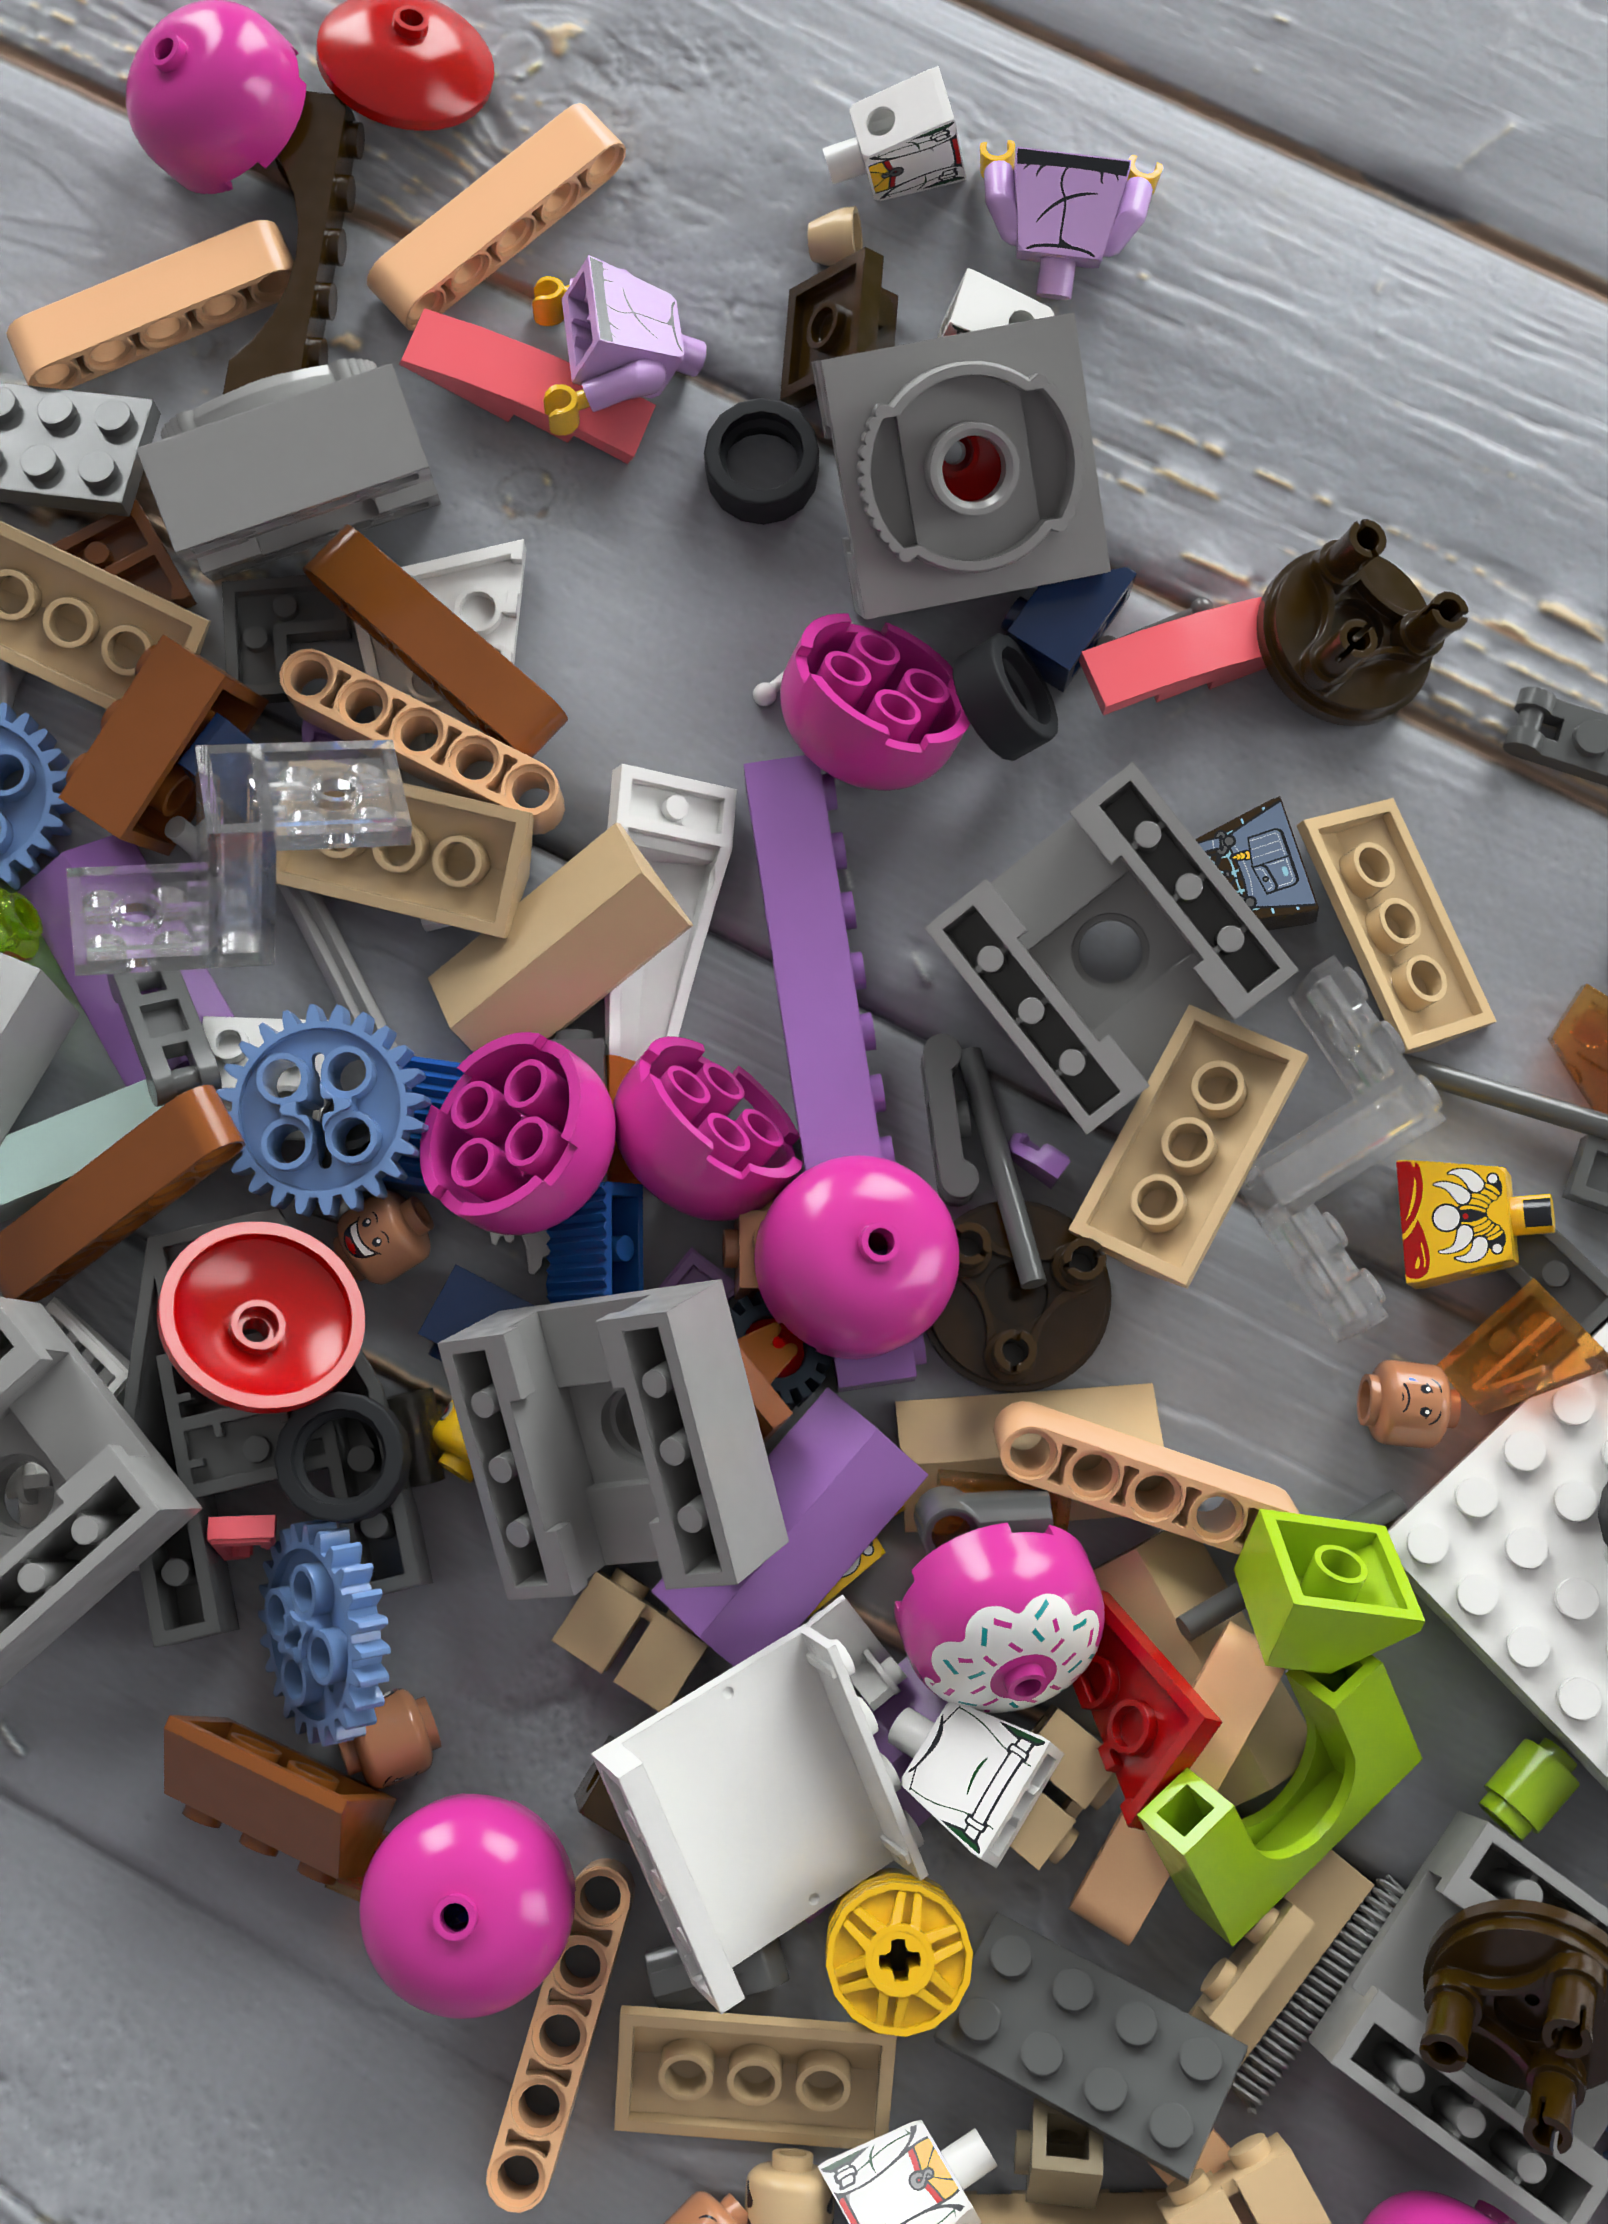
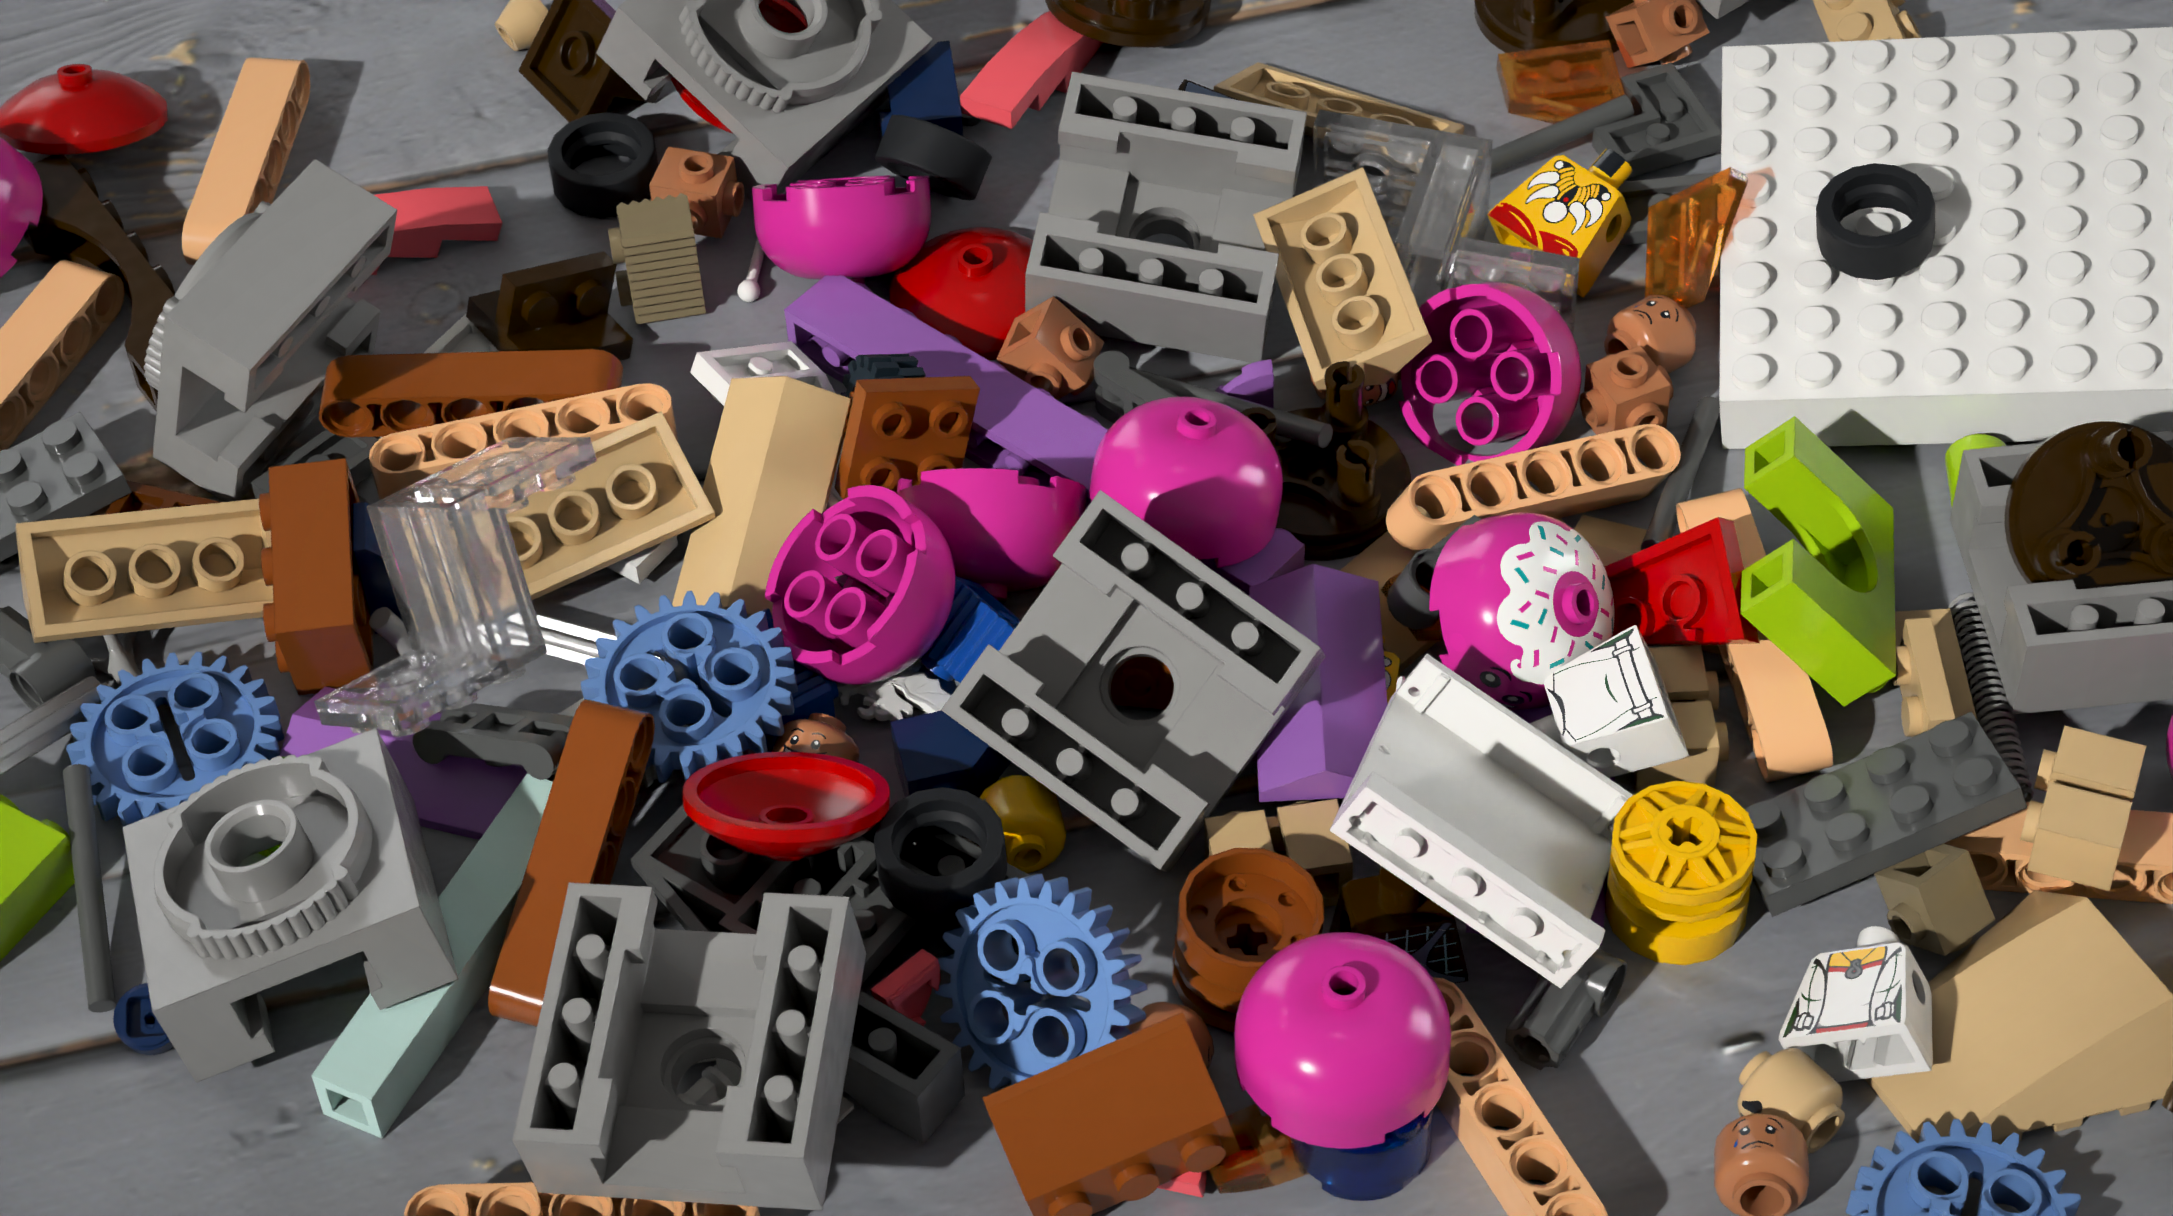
camera: 40 degrees left, 30 degrees down
lavender torso [532,255,706,436] -> none
tan slope [614,2005,897,2149] -> none
lime slope [1234,1509,1425,1674] -> none
none -> dark brown bracket [466,251,633,361]
none -> dark tan brick [608,193,706,325]
none -> nougat brick [649,146,745,239]
none -> dark orange plate [834,354,980,499]
none -> red dish [890,227,1033,361]
none -> nougat brick [996,296,1104,400]
none -> dark orange wheel [1172,848,1324,1032]
none -> dark pink cylinder [1398,282,1582,466]
none -> nougat brick [1579,345,1674,435]

